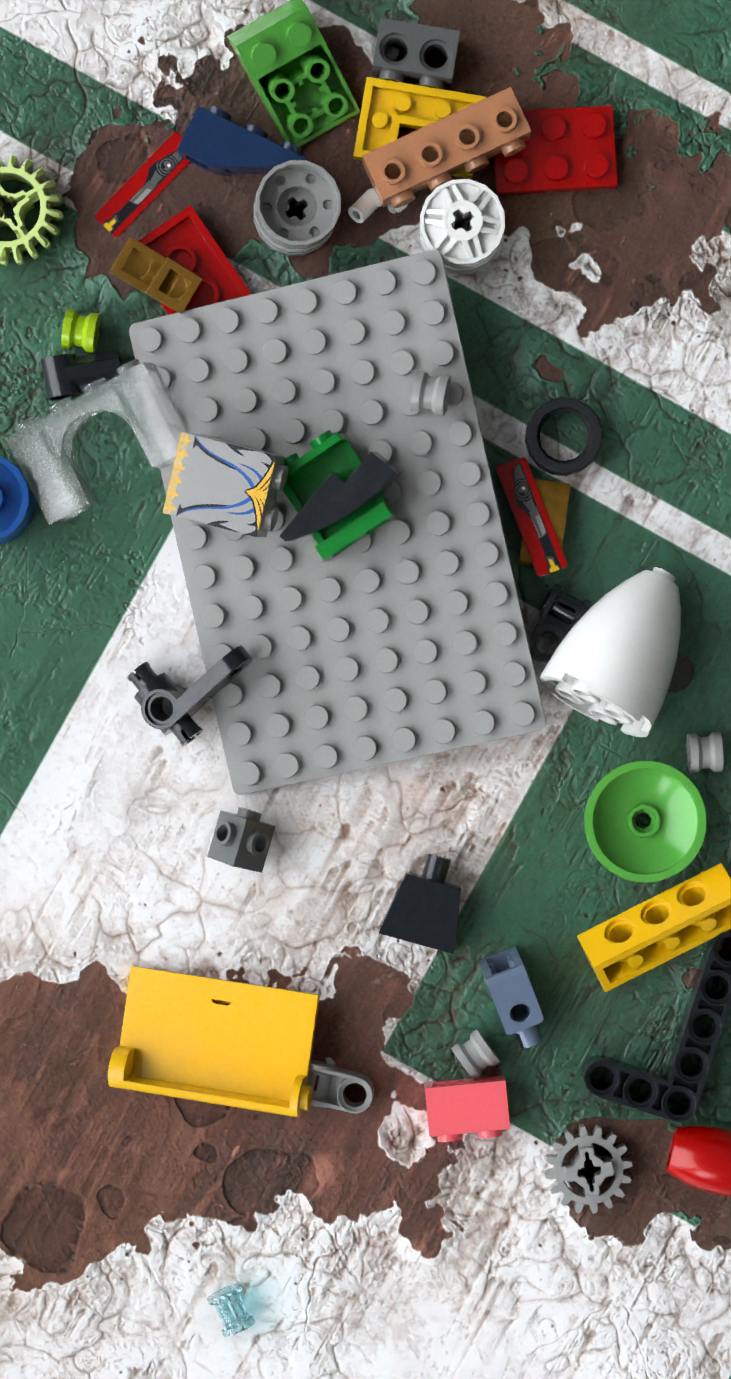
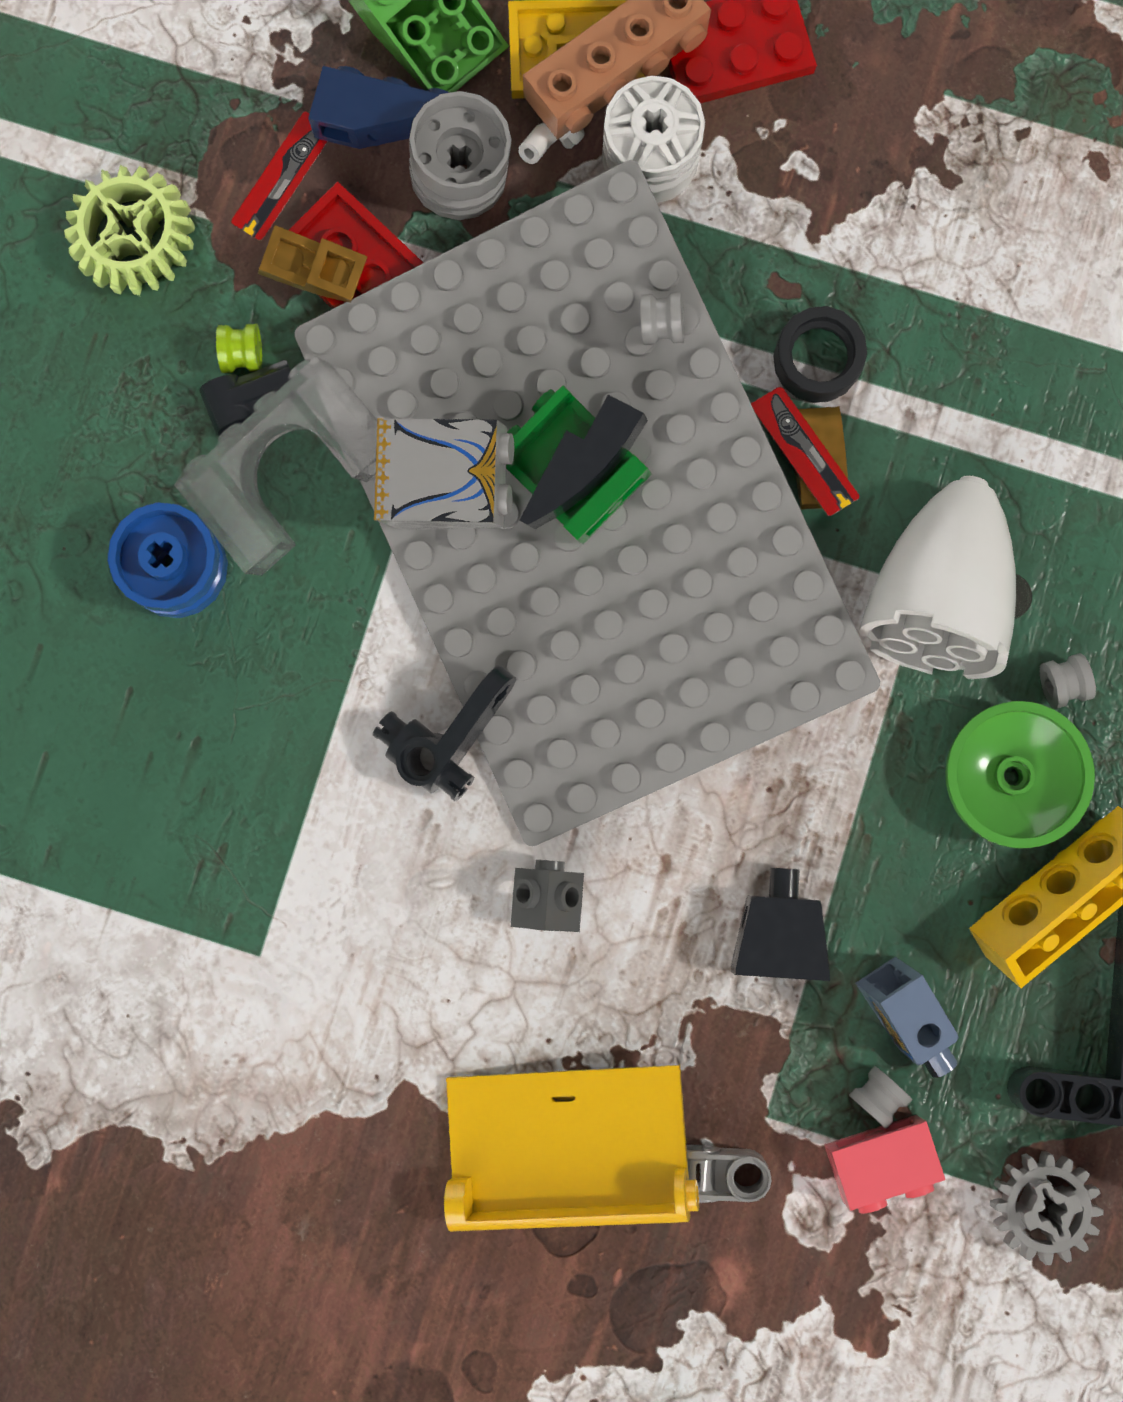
camera: 10 degrees left, 5 degrees down
black piece [528,583,591,663] -> none

